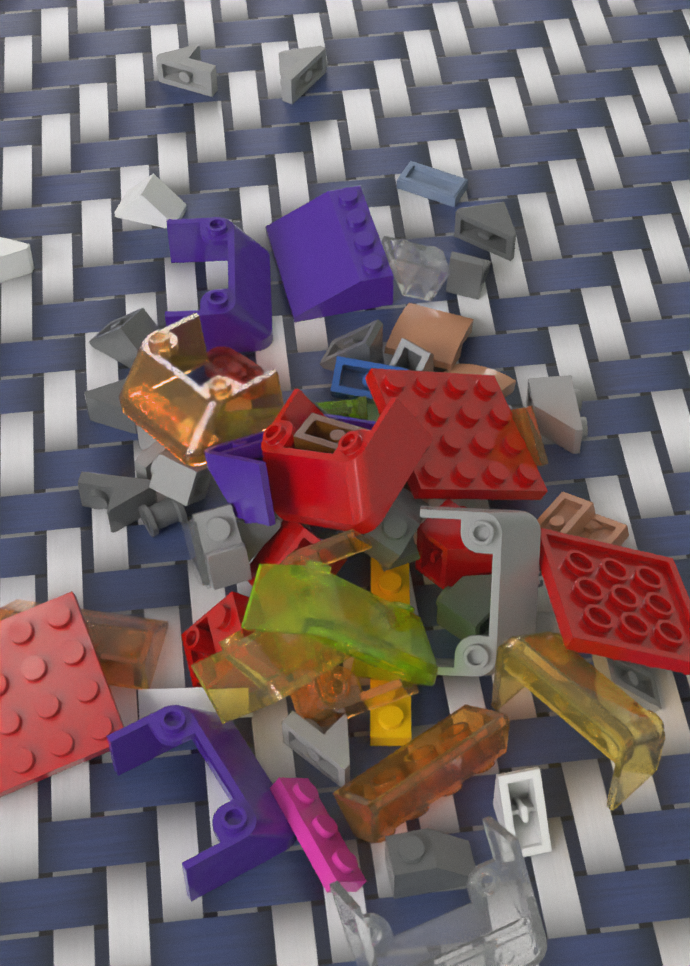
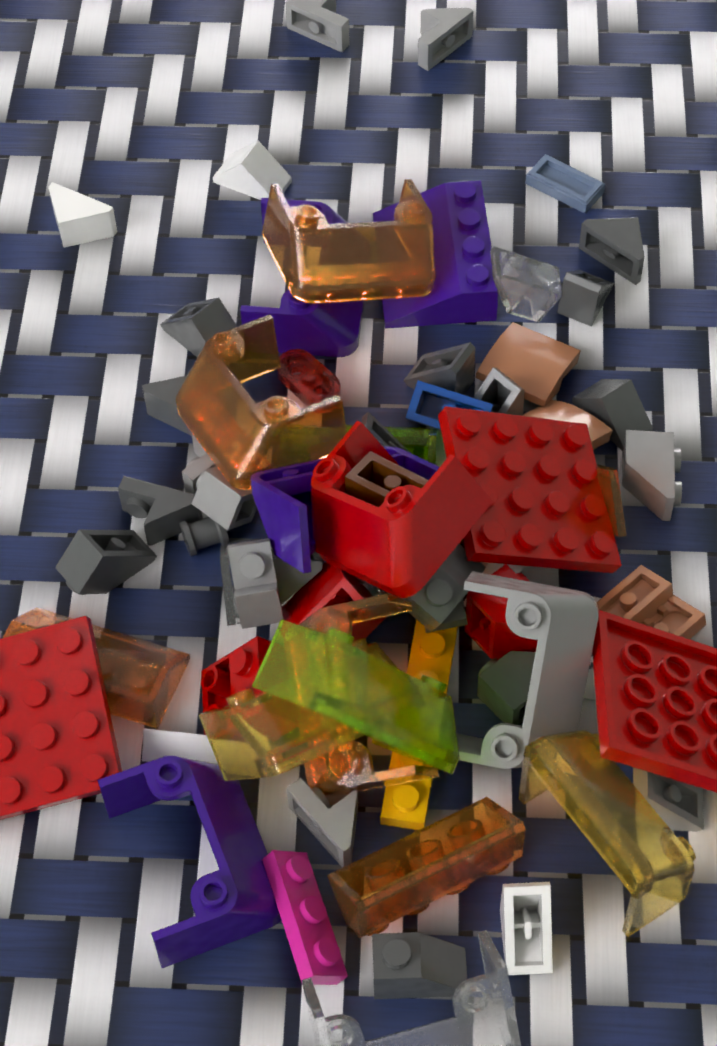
camera: 10 degrees right, 5 degrees up
none -> dark grey slope [55,529,157,595]
none -> clear orange windscreen [262,179,436,303]
none -> dark grey slope [572,379,653,451]

